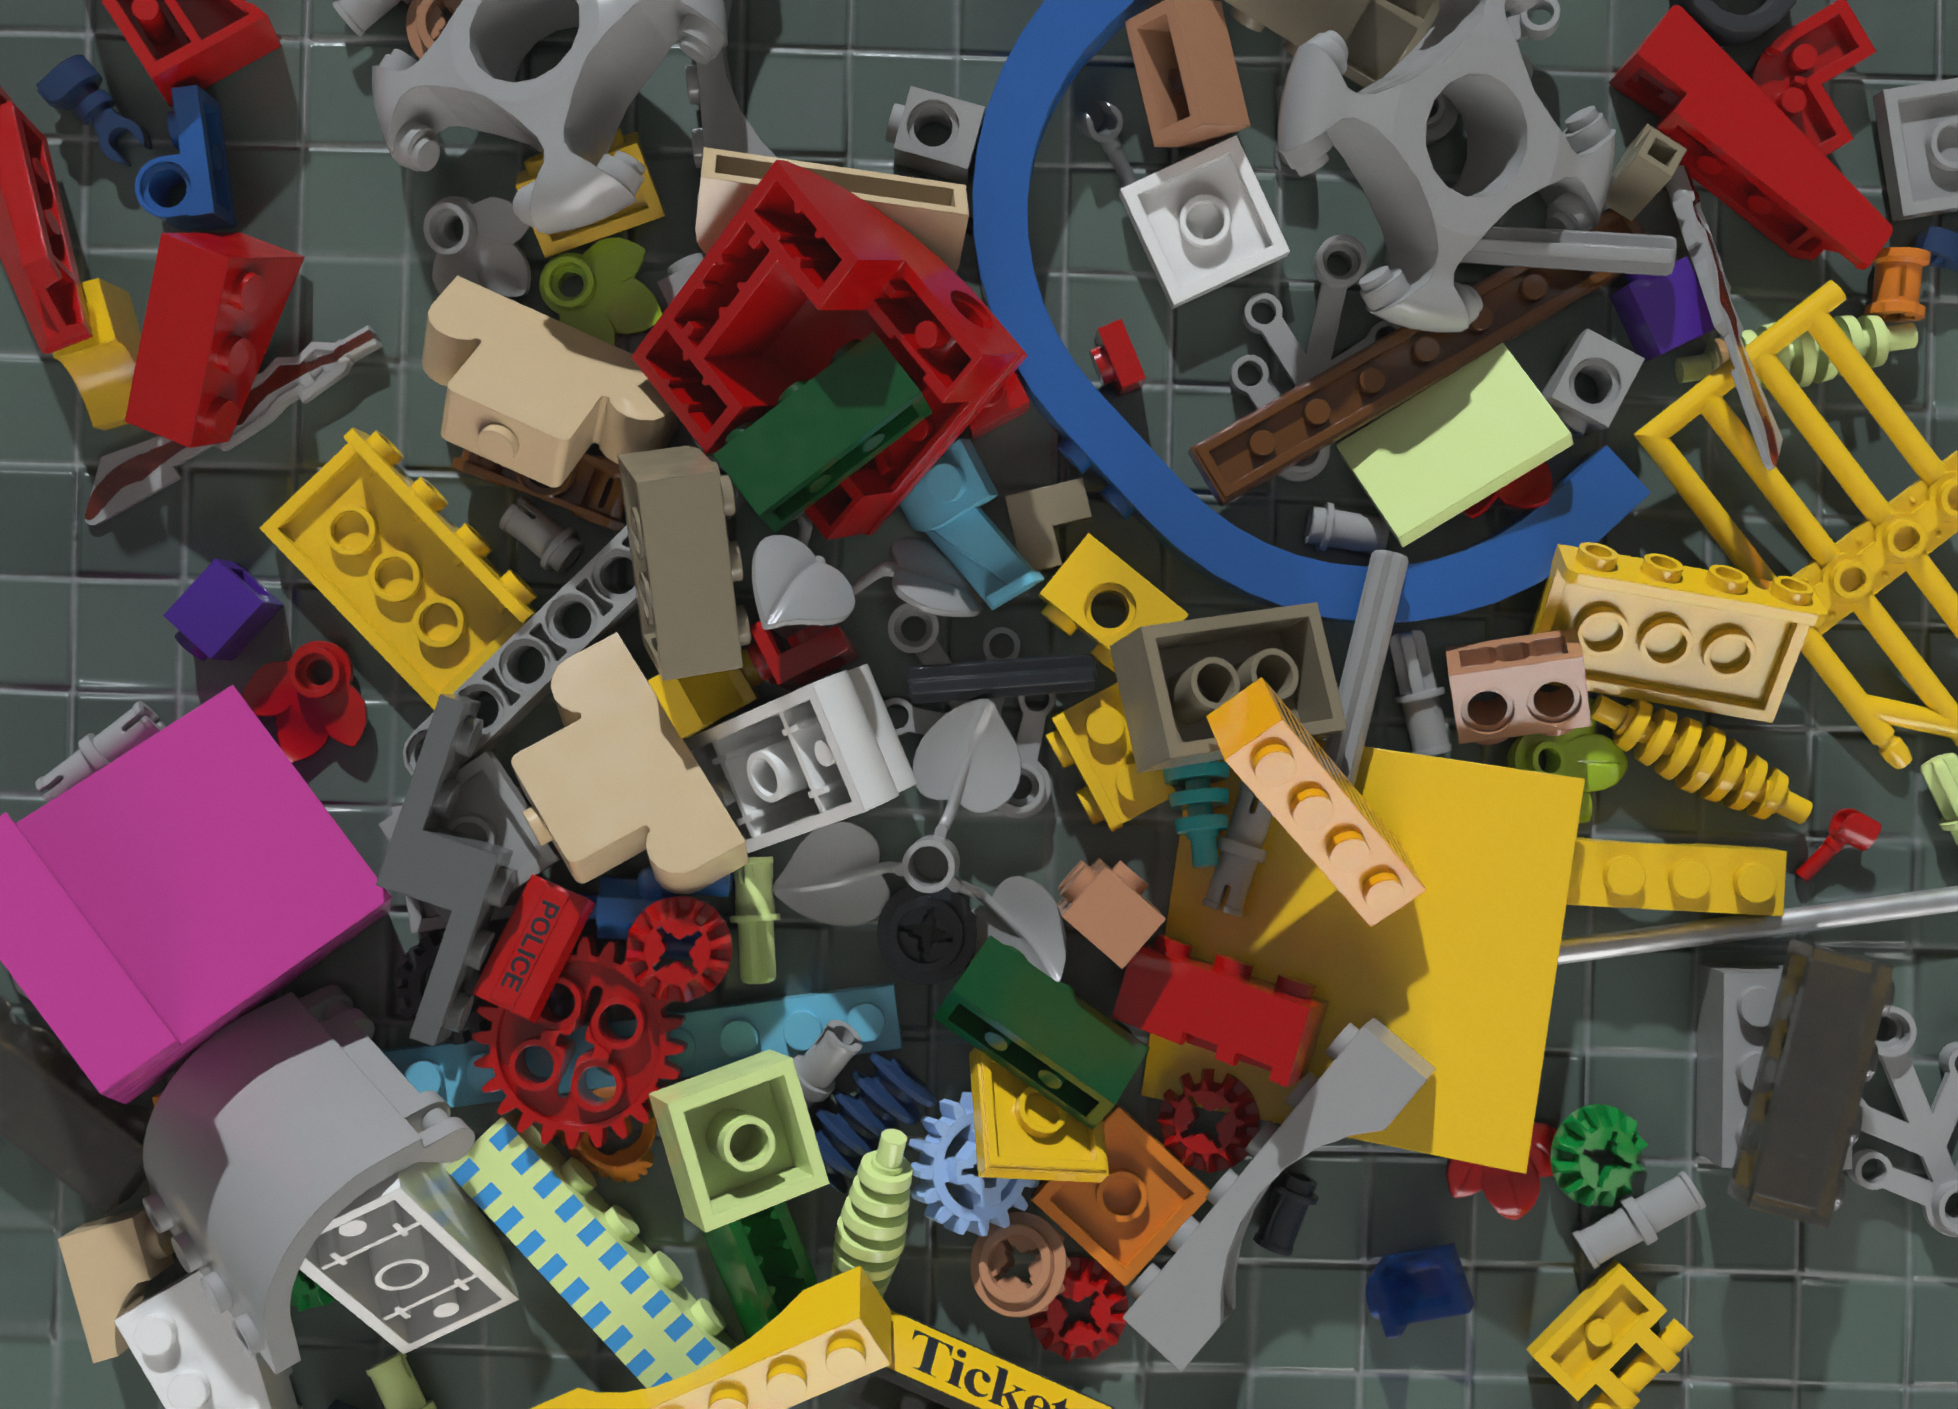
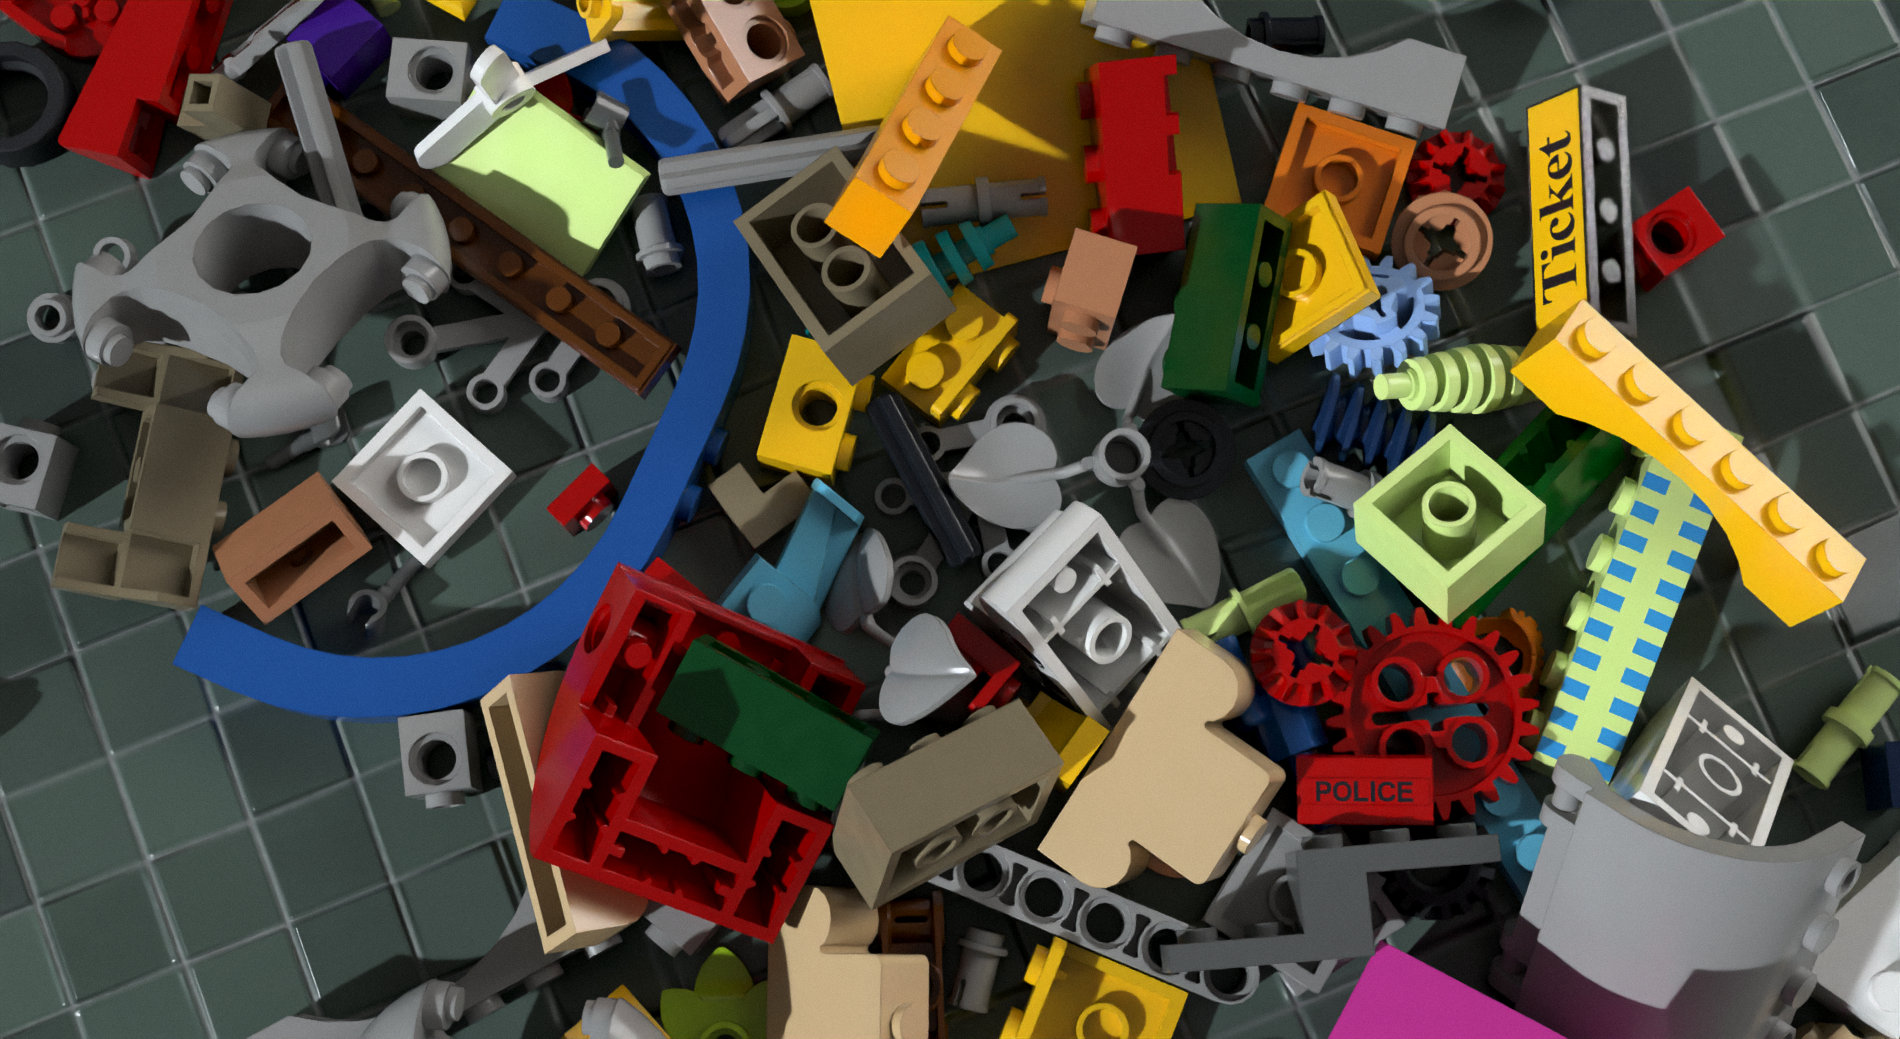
camera: 120 degrees left, 10 degrees down
red gear [1157,1068,1260,1173] -> none
none -> white piece [414,38,611,169]
none -> dark grey hand [581,90,630,169]

